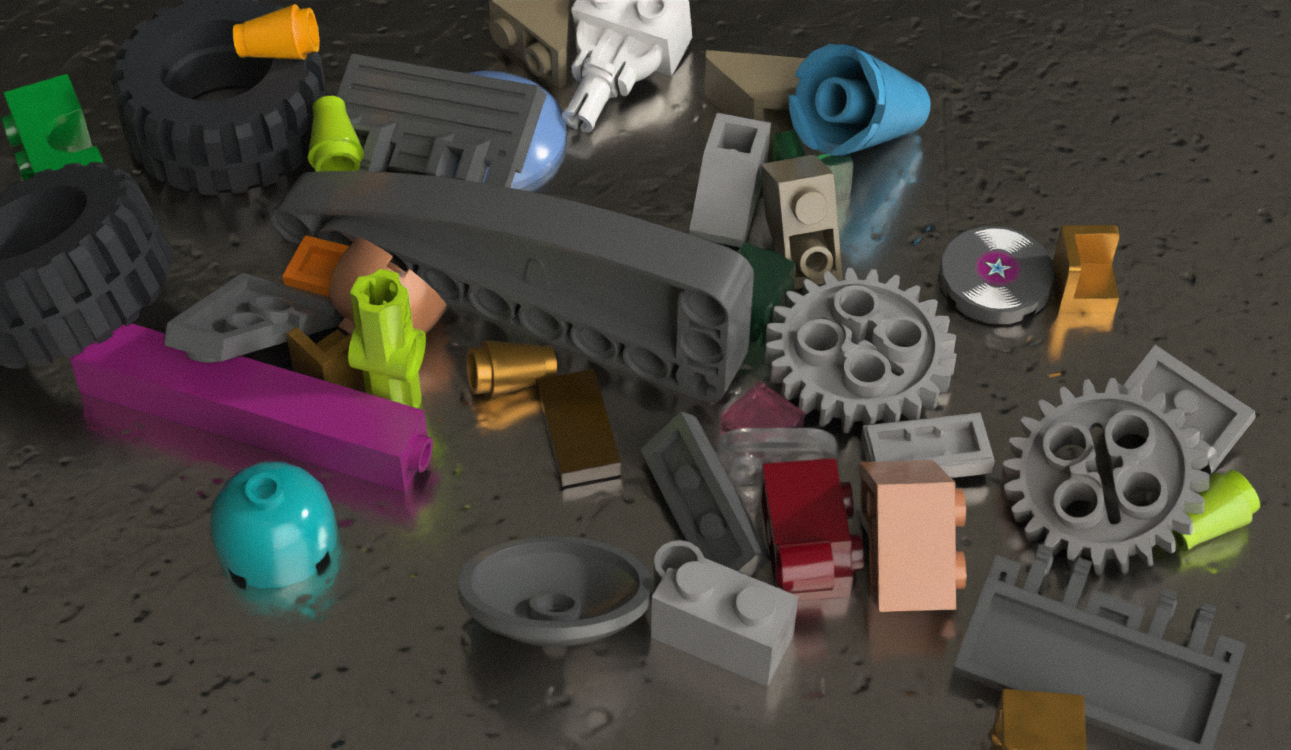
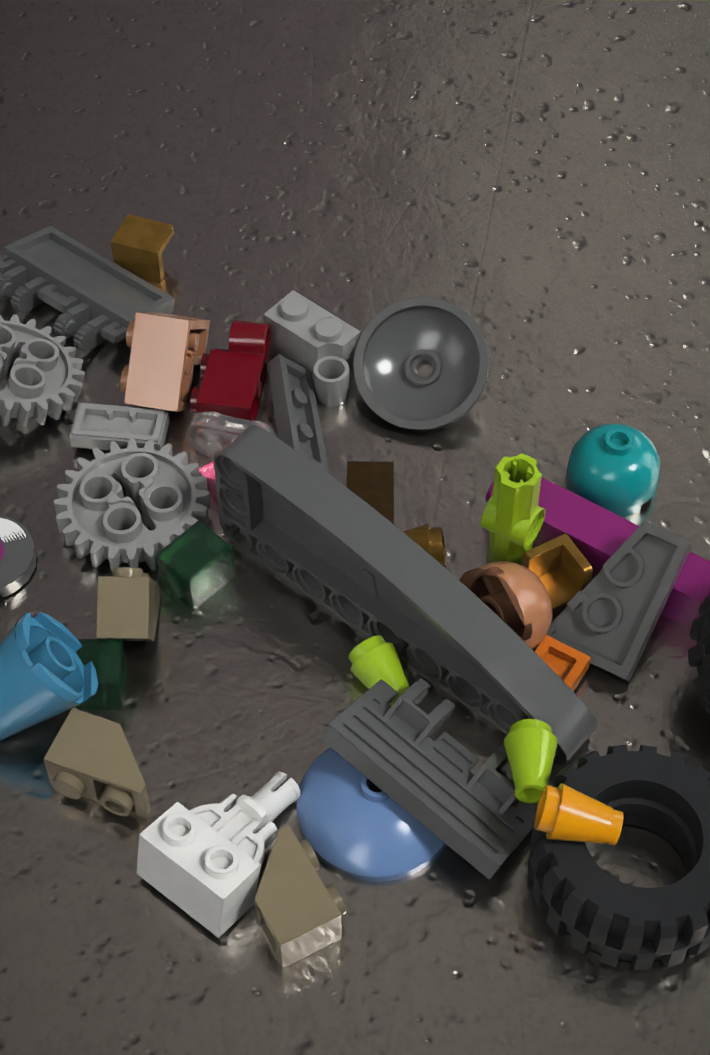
camera: 165 degrees left, 0 degrees up
light grey slope [689,113,771,248] -> none

